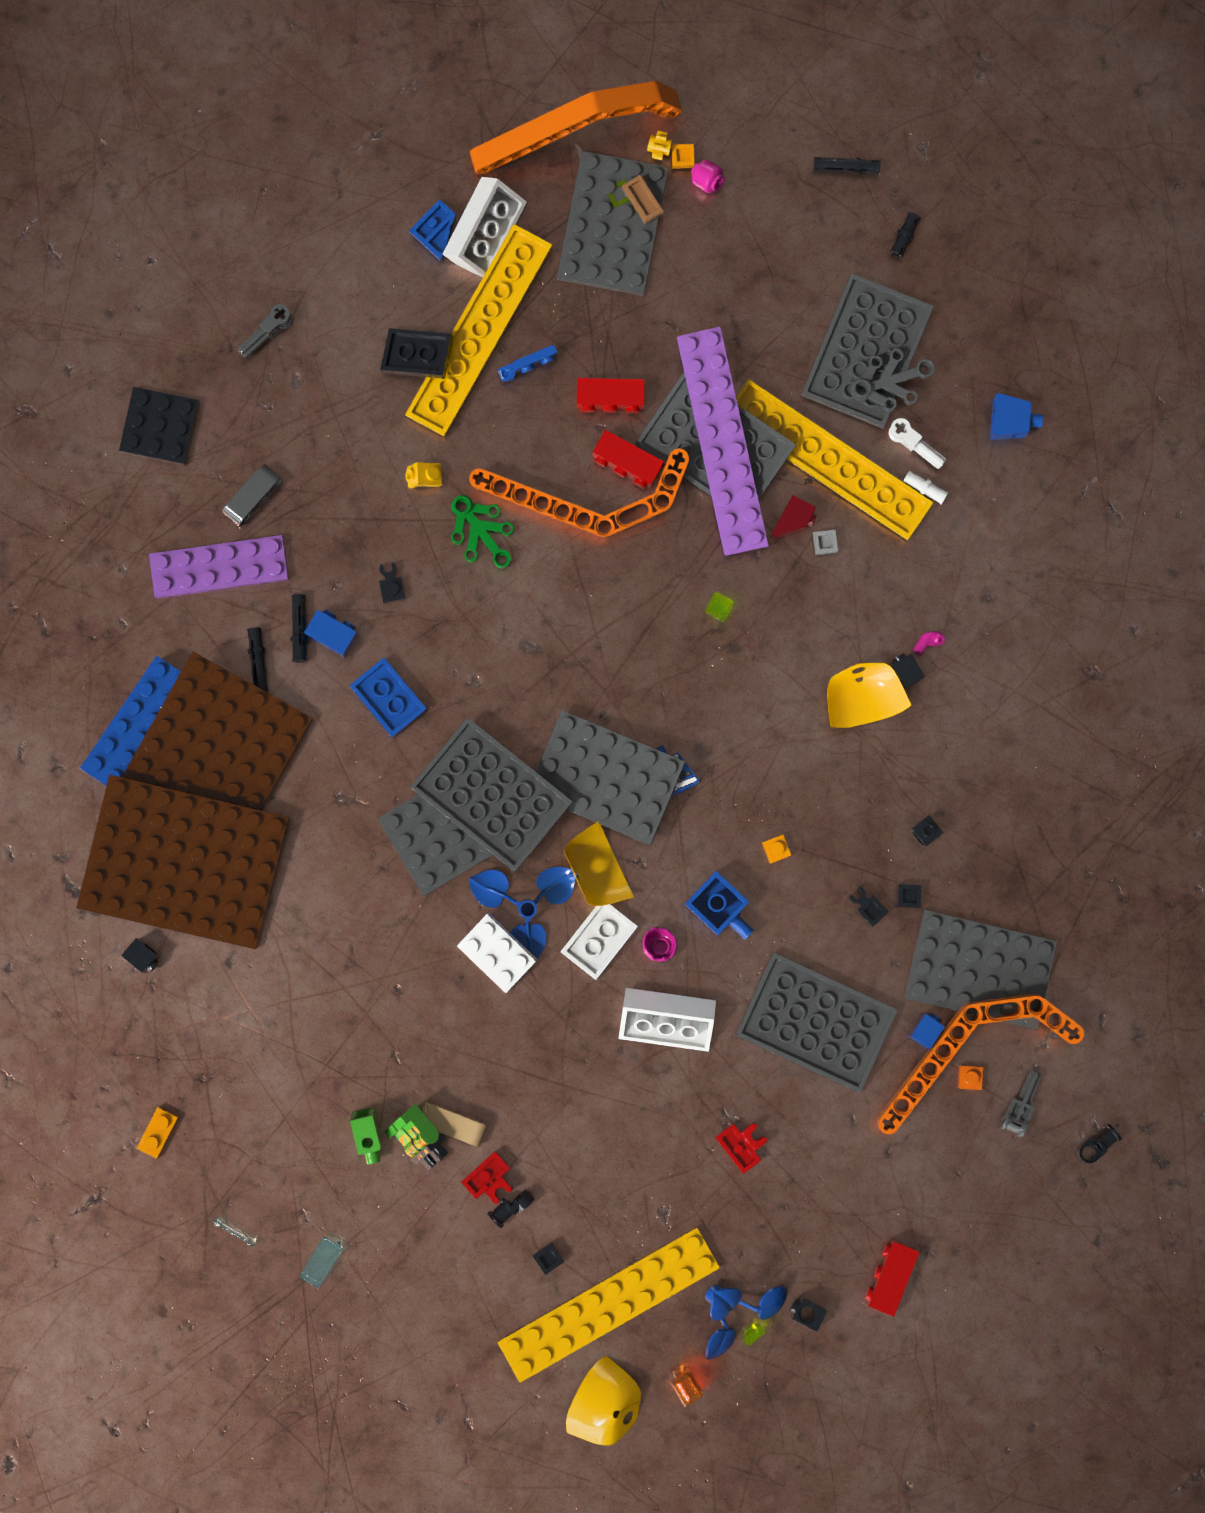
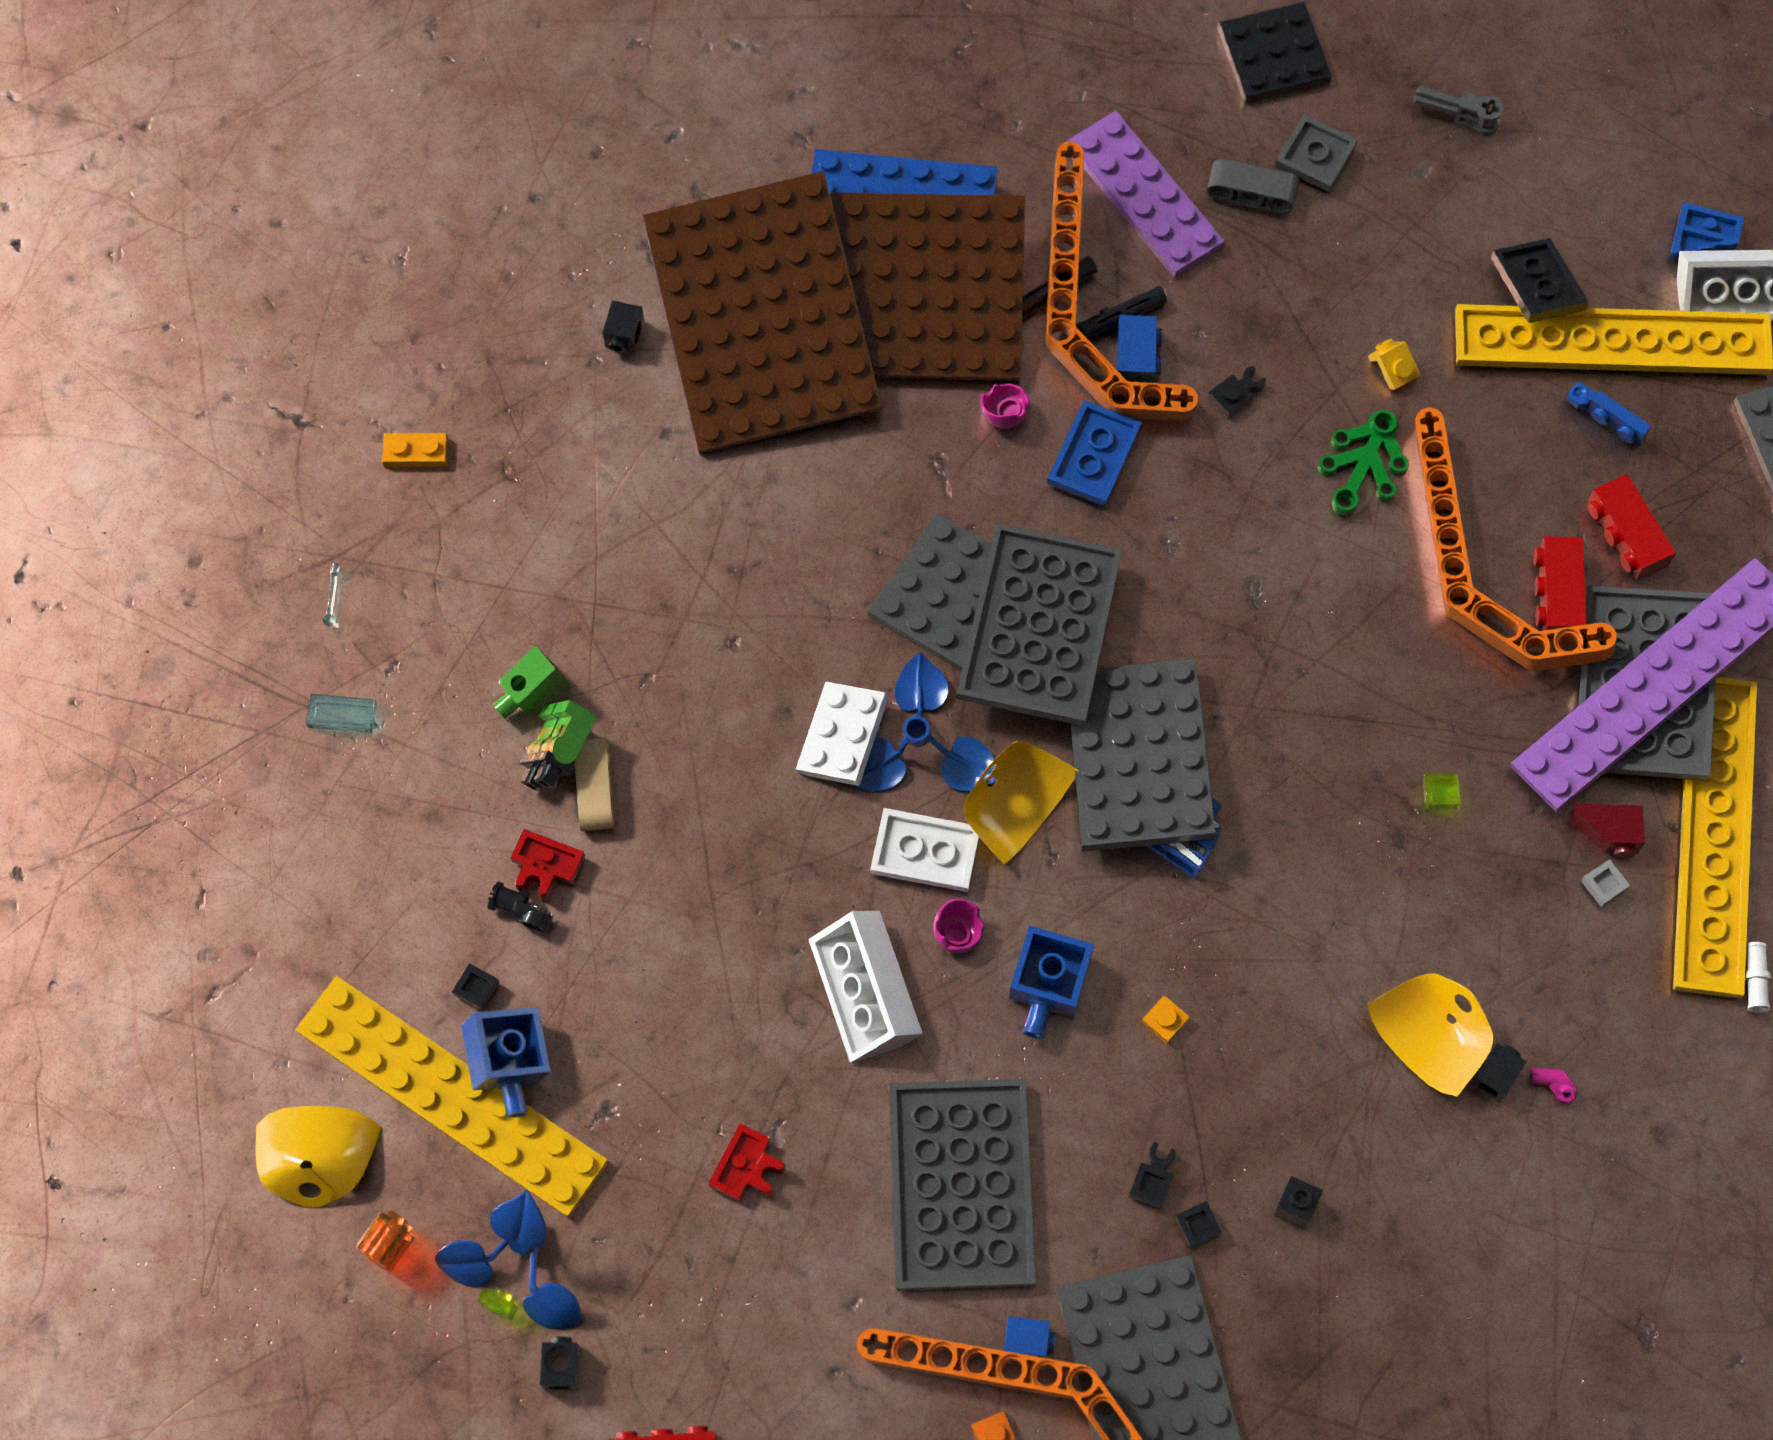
camera: 65 degrees right, 15 degrees down
none -> blue brick [461,1007,551,1118]
none -> dark pink hair [981,383,1030,429]
none -> orange beam [1045,141,1198,422]
none -> dark grey plate [1275,114,1358,192]

